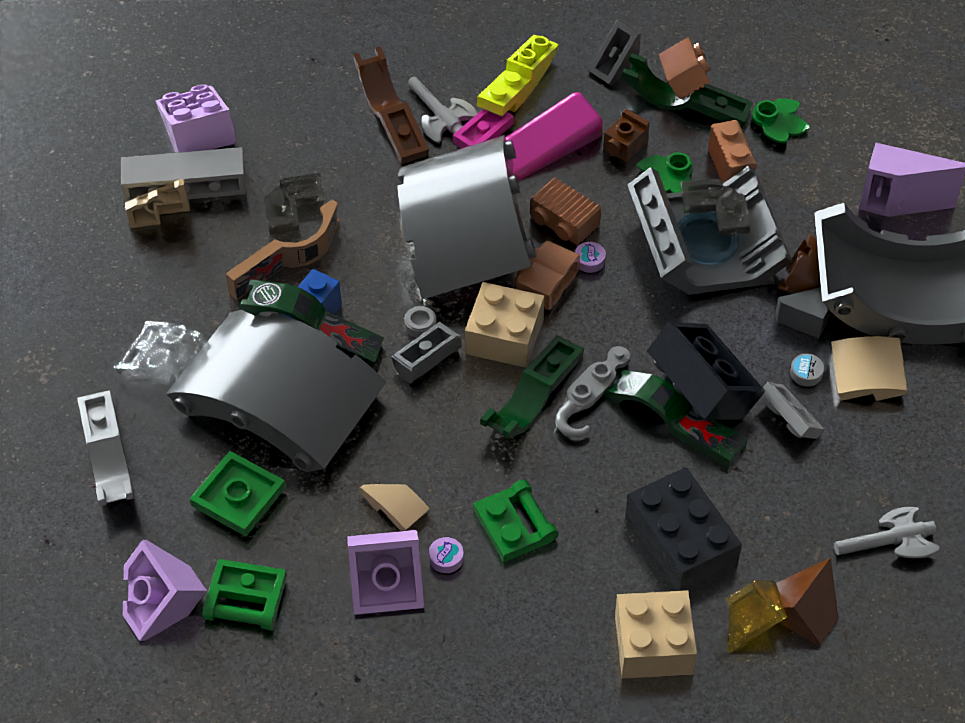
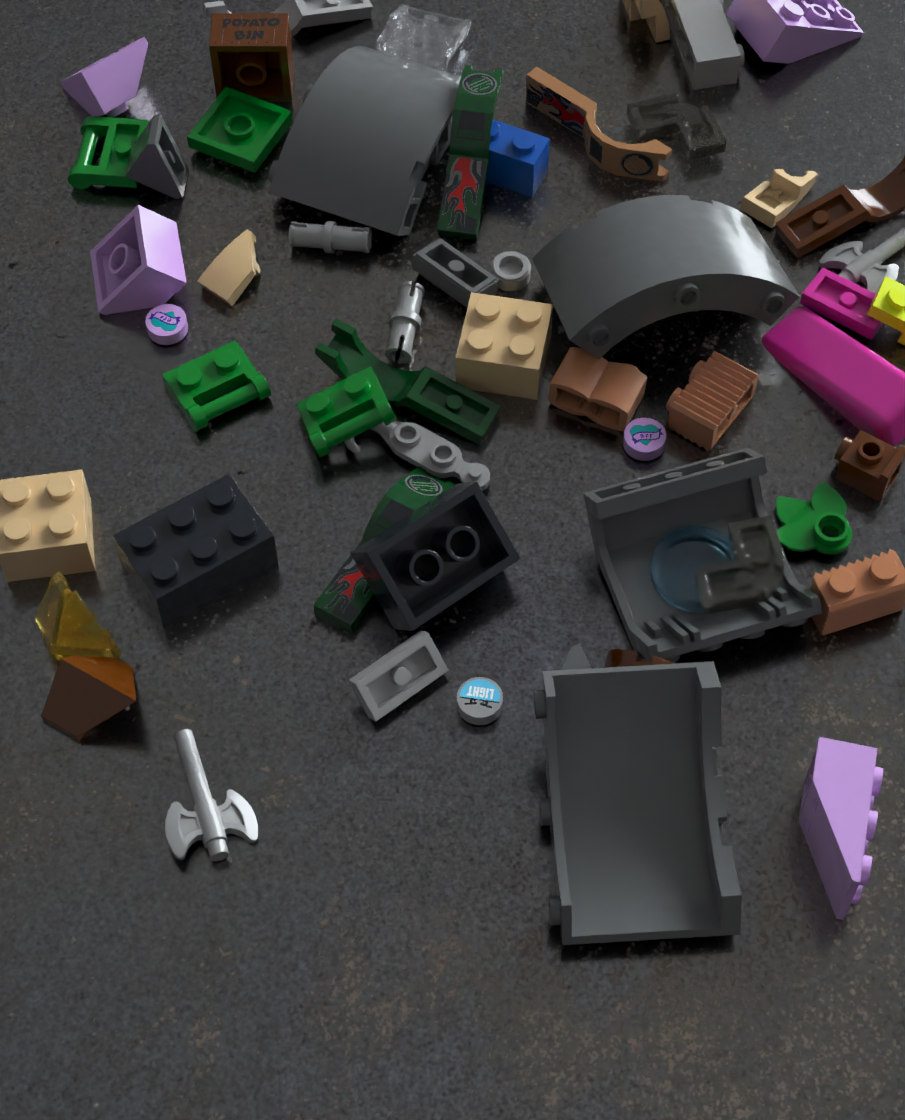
camera: 85 degrees right, 5 degrees up
tan slope [831,336,908,401] -> none
none -> dark grey slope [125,115,189,199]
none -> reddish brown brick [209,13,294,102]
none -> light grey pin [289,221,372,253]
none -> green plate [296,366,397,458]
none -> light grey pin [385,281,425,364]
none -> tan slope [740,169,818,228]

